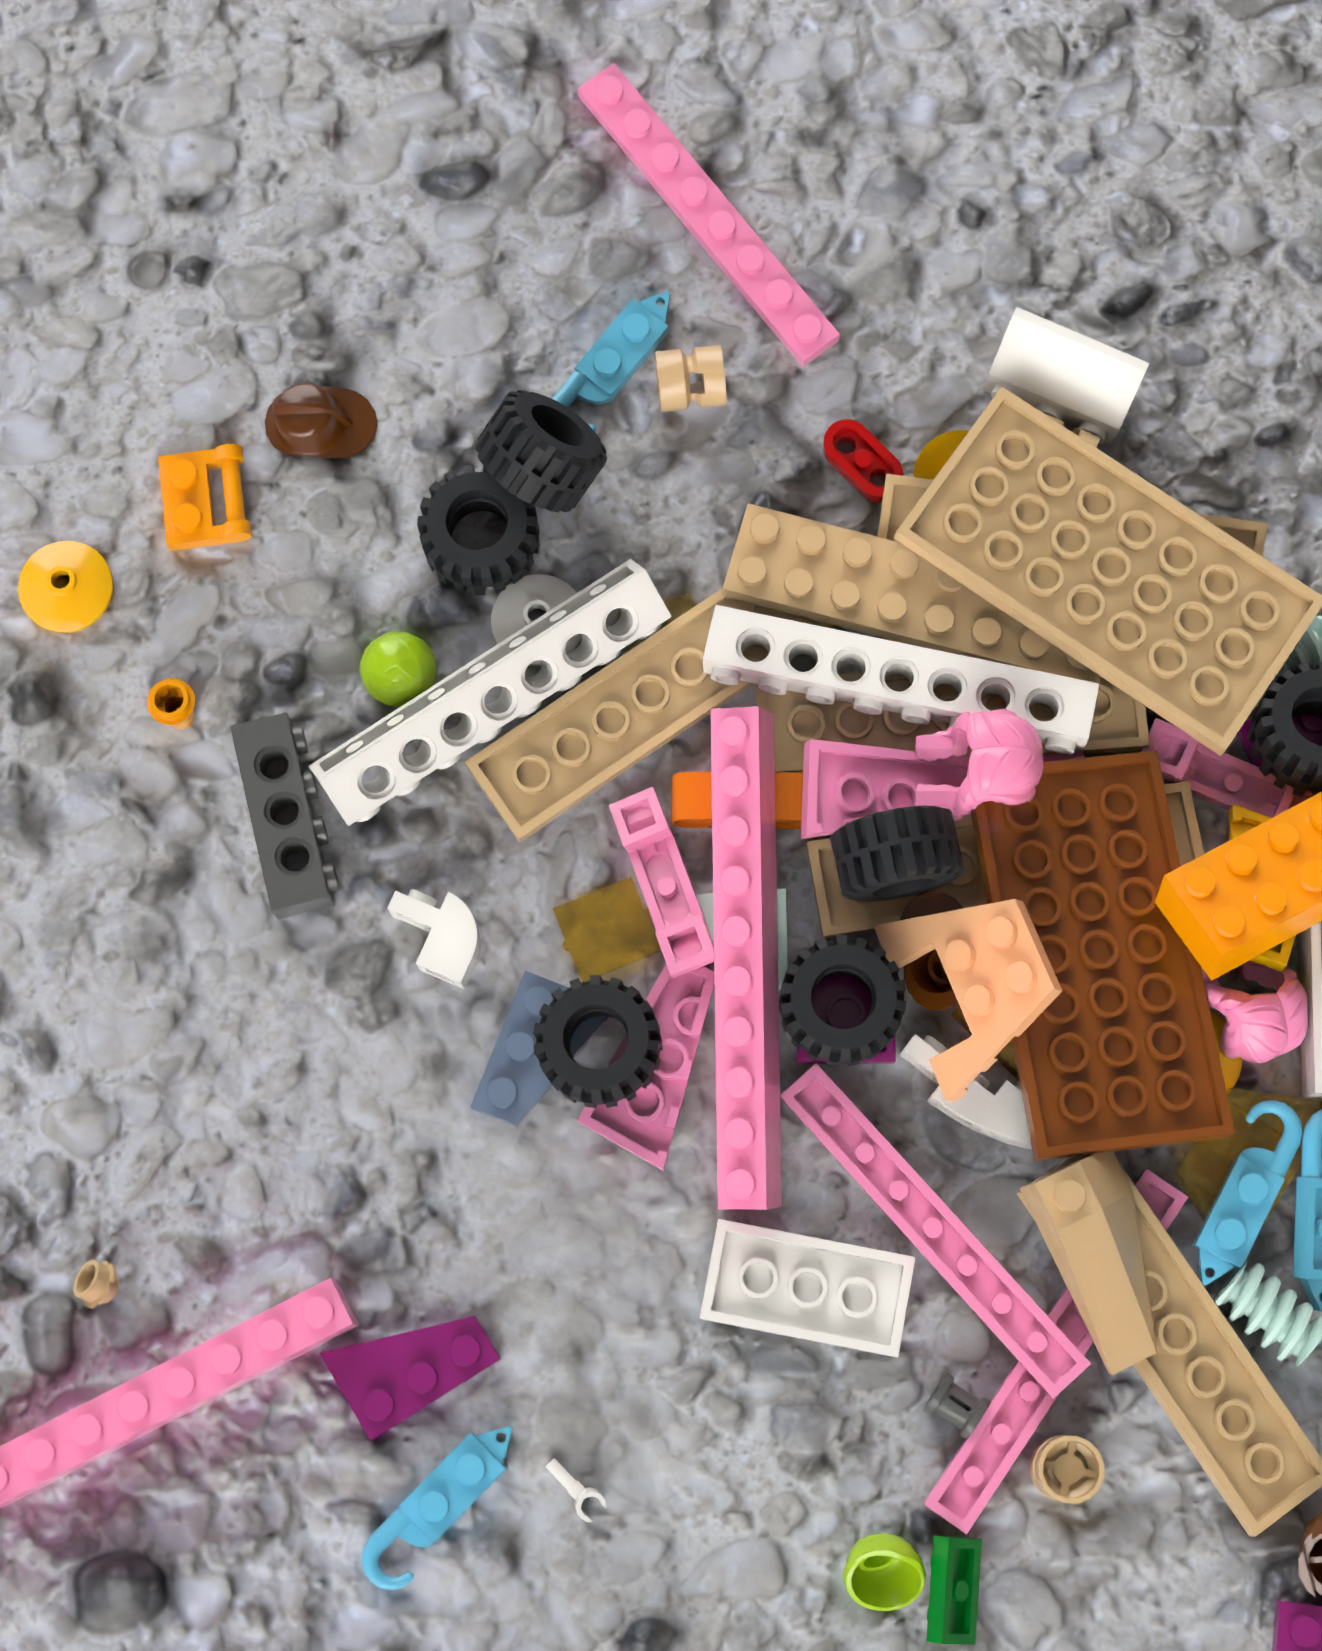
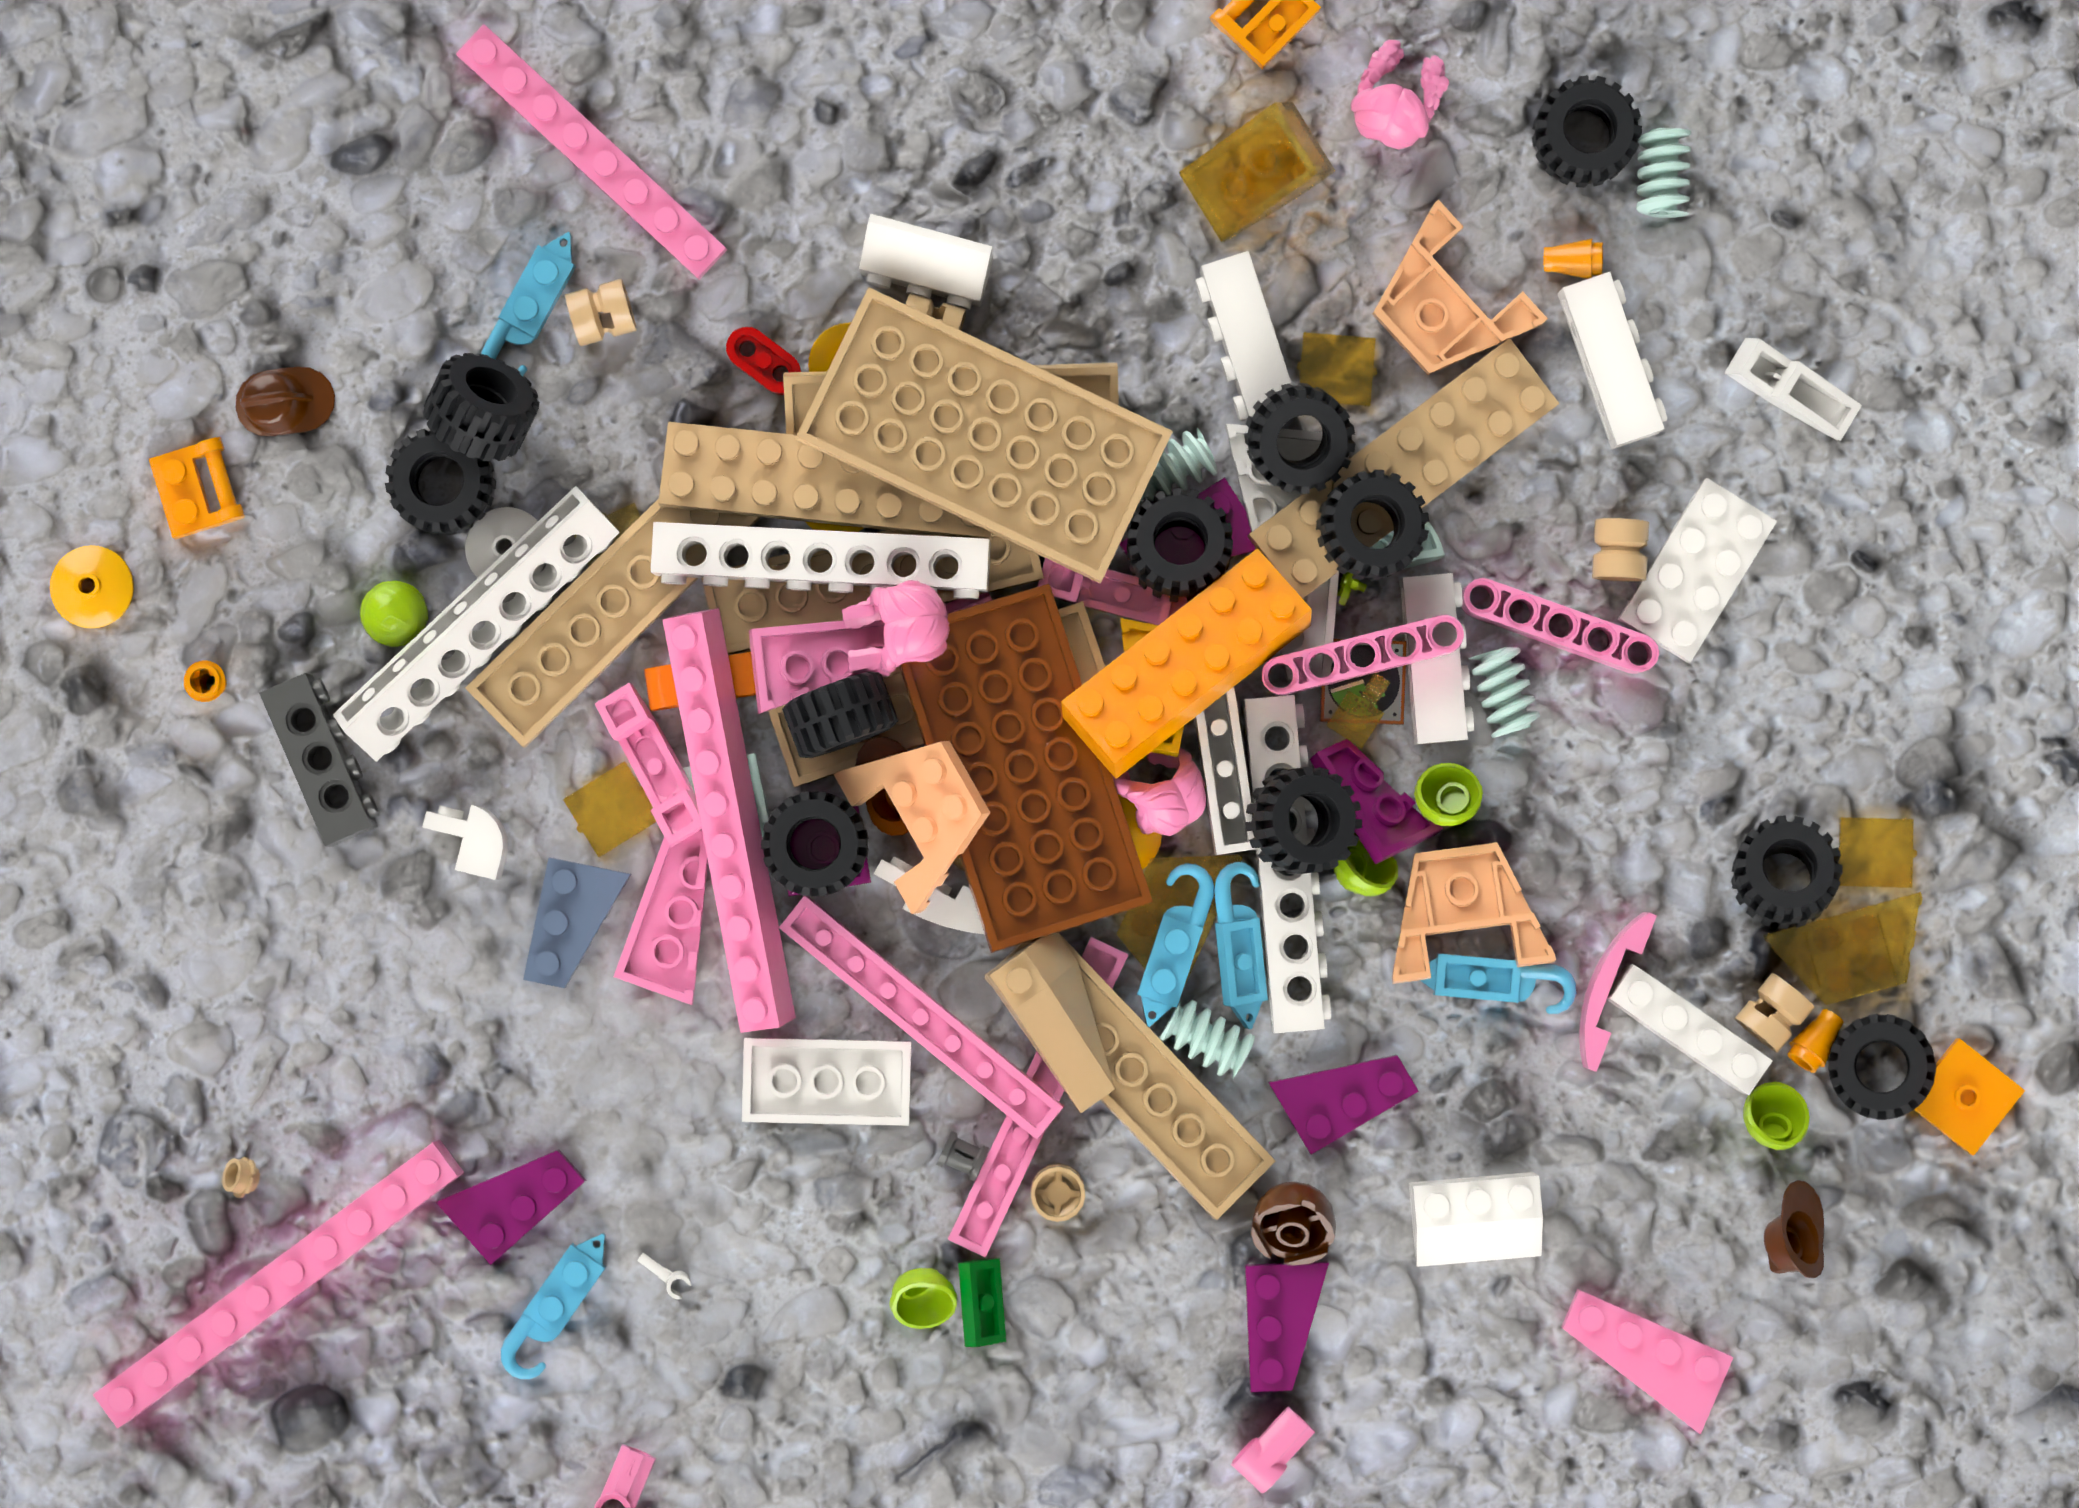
camera: 10 degrees left, 10 degrees up
black tyre [533,975,663,1108] -> none

